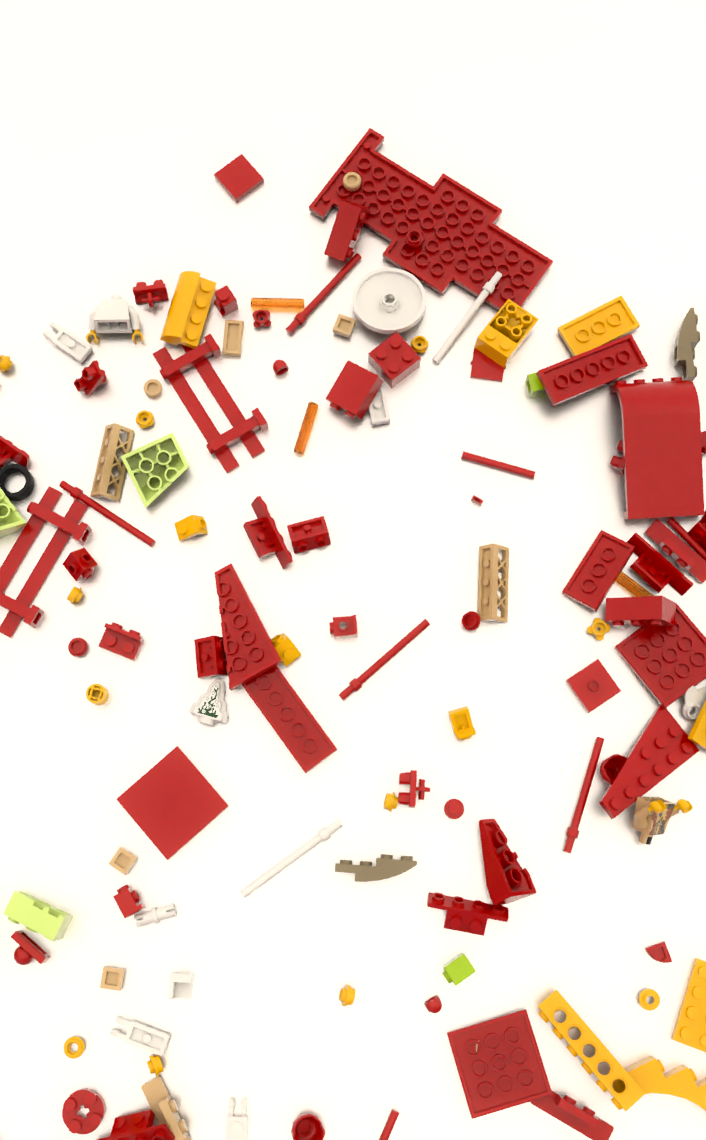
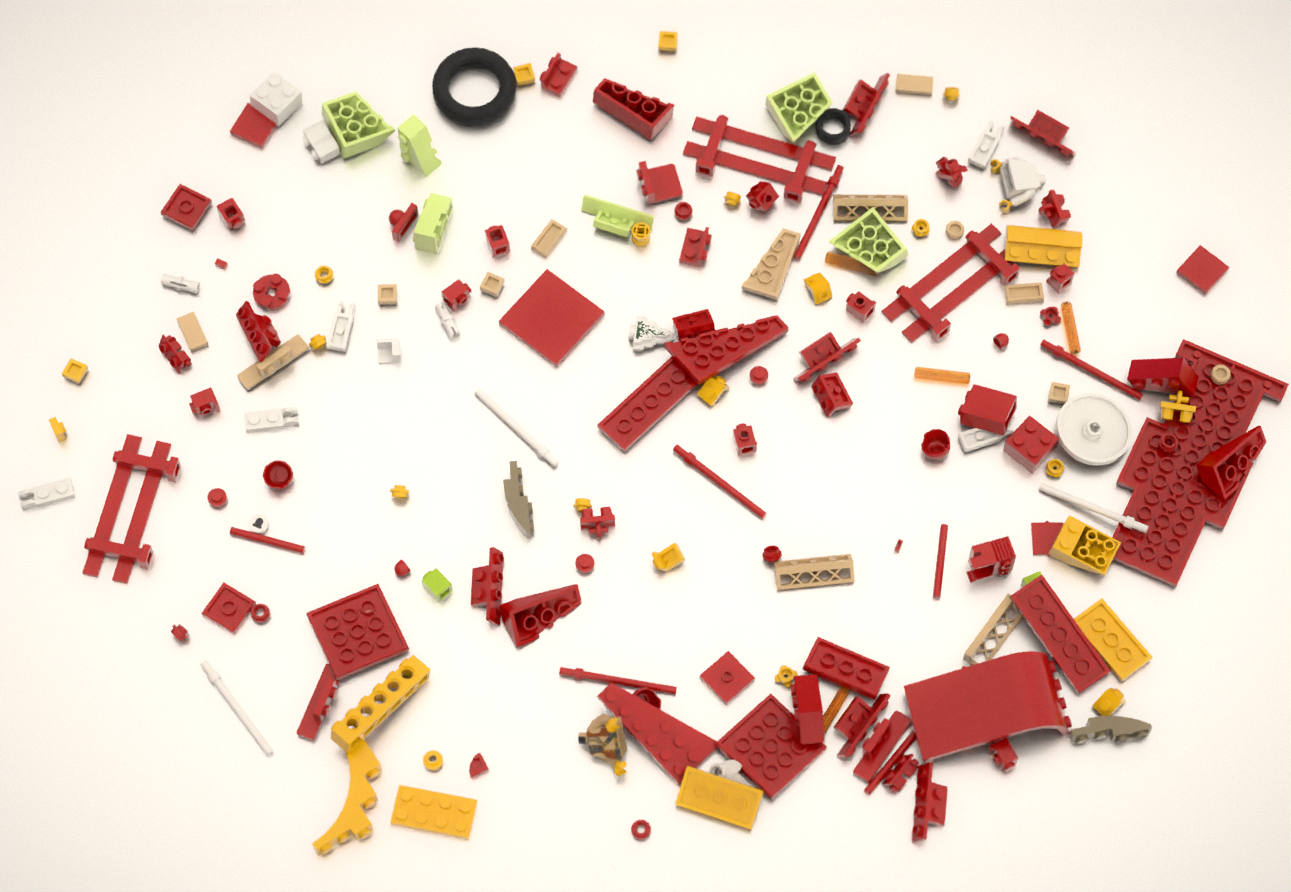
camera: 80 degrees right, 10 degrees down
none -> brick [485,225,510,257]
none -> tan tile [531,219,567,258]
none -> yellowish green bracket [581,194,654,237]
none -> bracket [636,161,683,204]
none -> tan wing [741,228,801,300]
none -> plate [749,366,768,385]
none -> clear orange axle [825,252,878,276]
none -> red brick [846,291,876,323]
none -> red hair [921,429,951,460]
none -> tan fence [963,593,1023,665]
none -> red piece [966,536,1016,583]
none -> red bracket [1009,109,1076,157]
none -> yellow bracket [1092,688,1126,716]
none -> yellow hips [1159,390,1196,423]
none -> red wedge [1196,426,1267,499]

